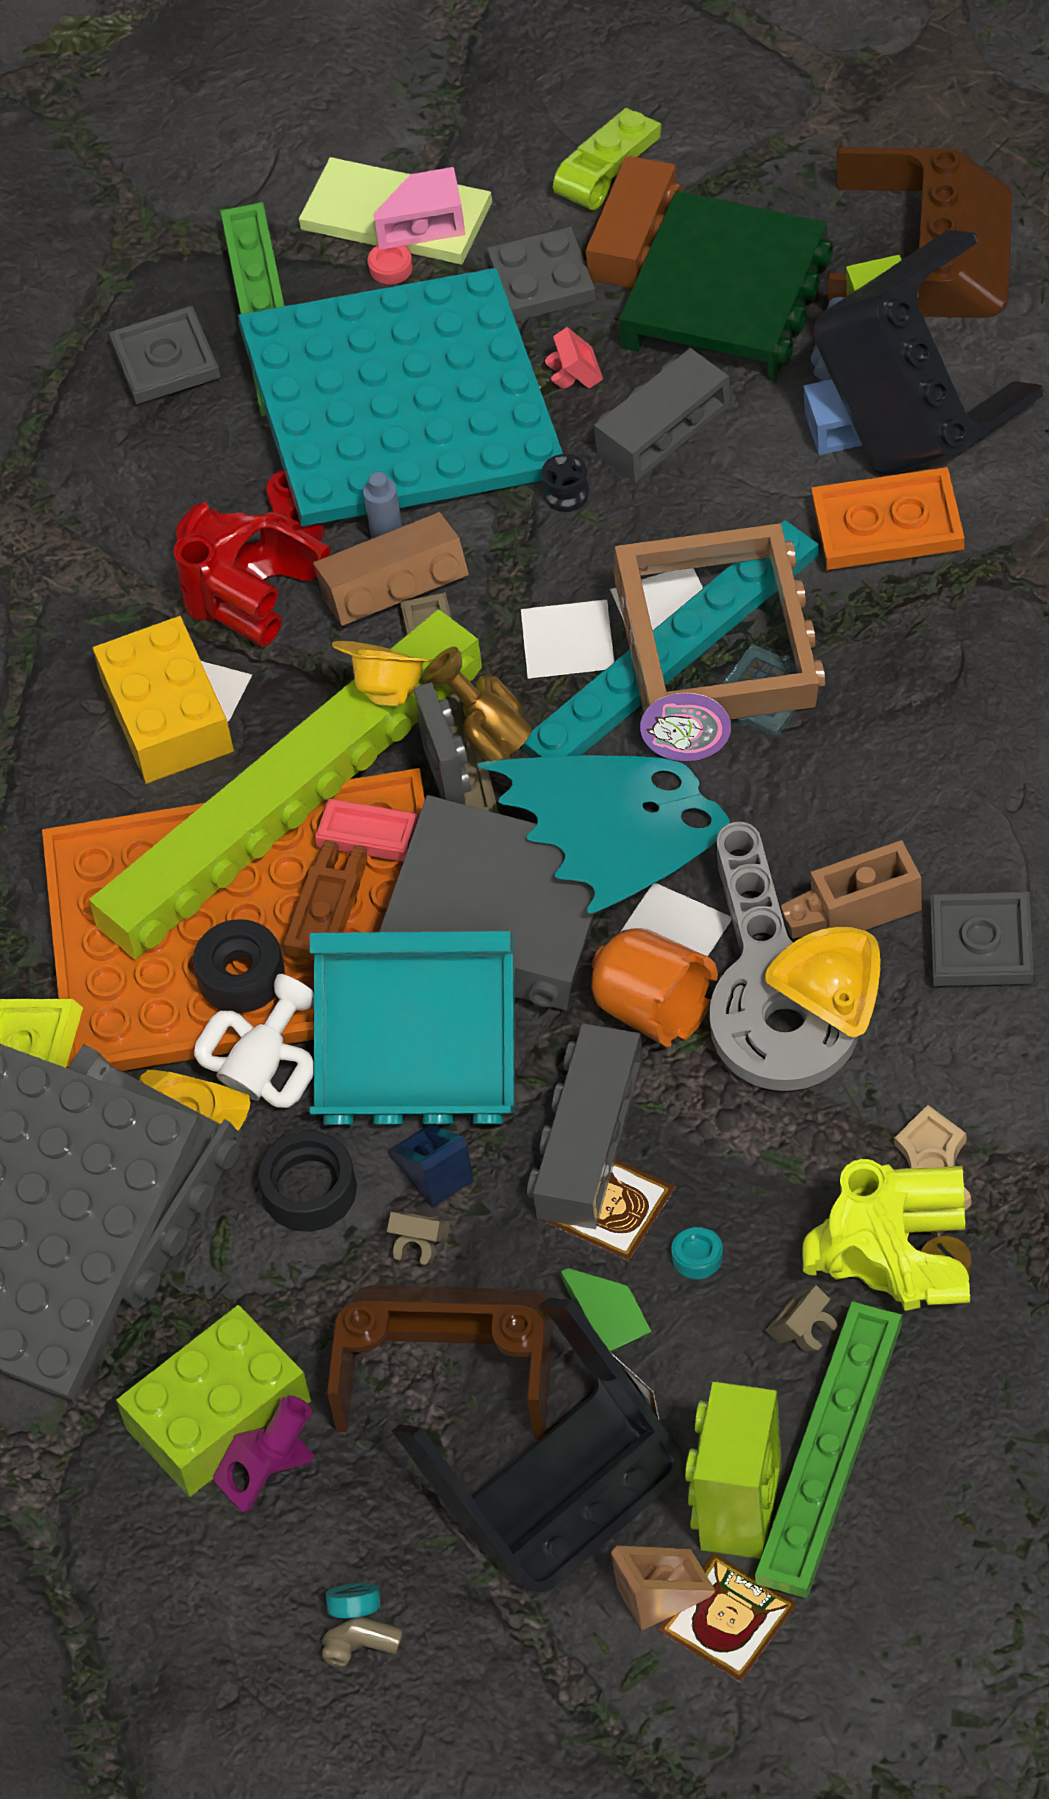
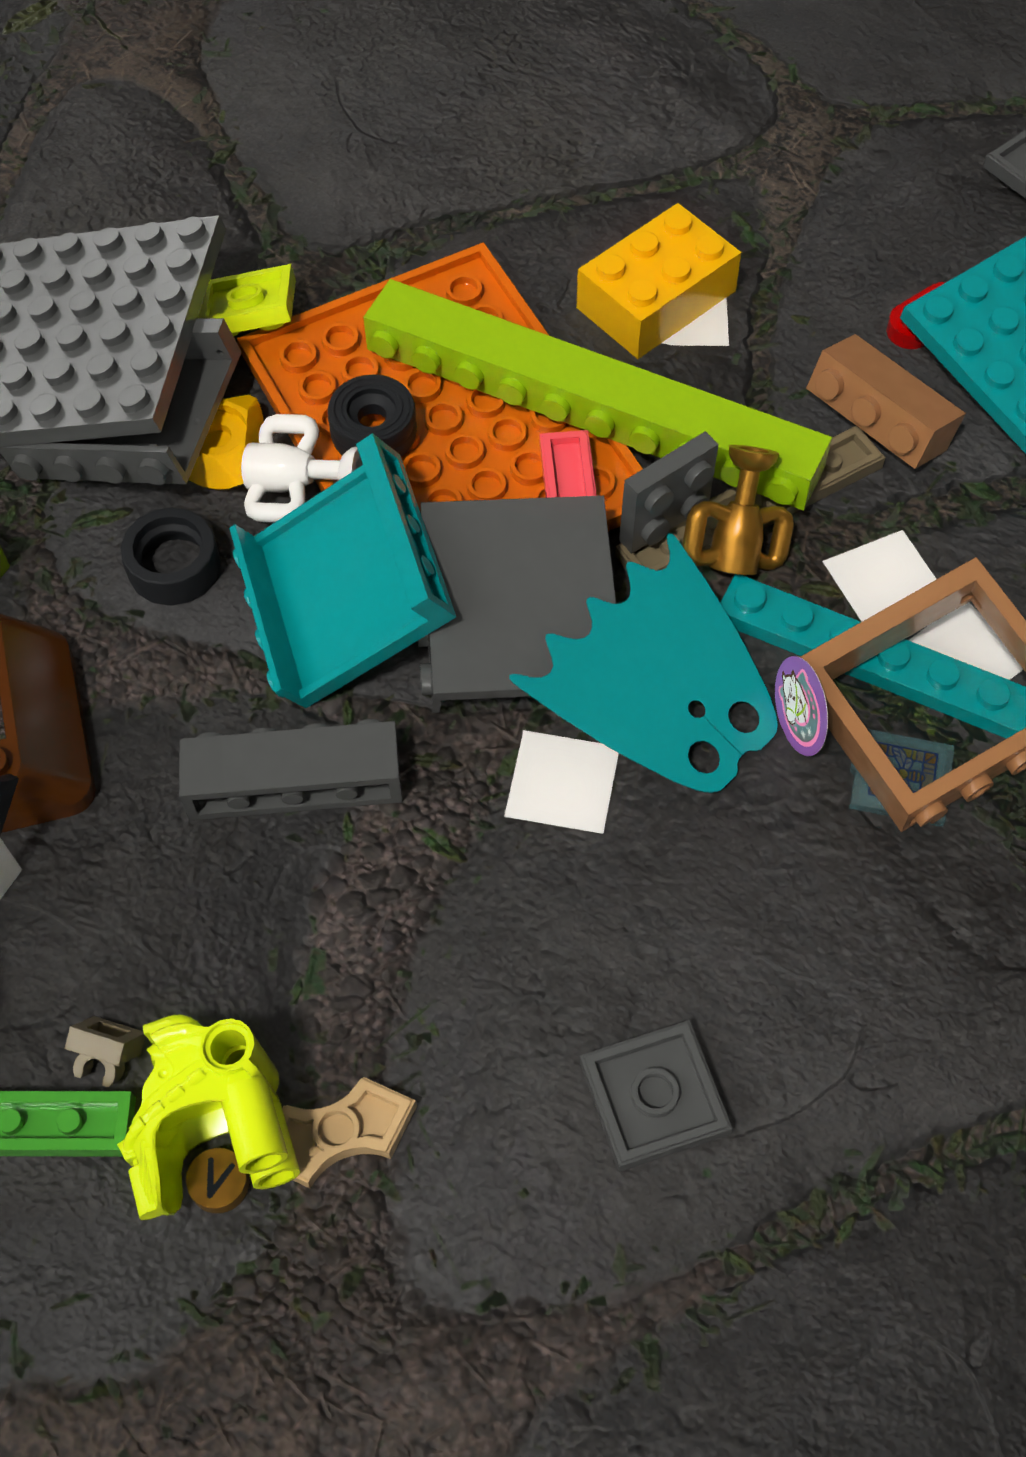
camera: 65 degrees right, 5 degrees up
red helmet [174,501,331,647] -> none
dark orange hinge [283,840,367,961] -> none
yellow piece [332,641,432,706] -> none
sand blue cylinder [363,472,403,539] -> none
dark tan tile [387,1211,451,1265] -> none
dark blue slope [388,1124,474,1207] -> none
sticker [546,1159,676,1261] -> none
bright green slope [559,1268,651,1353] -> none
orange cylinder [591,928,718,1047] -> none
teal tile [671,1227,723,1279] -> none
light grey beam [710,822,858,1091] -> none
yellow hat [765,927,880,1037] -> none
medium nougat hinge [781,840,922,939] -> none

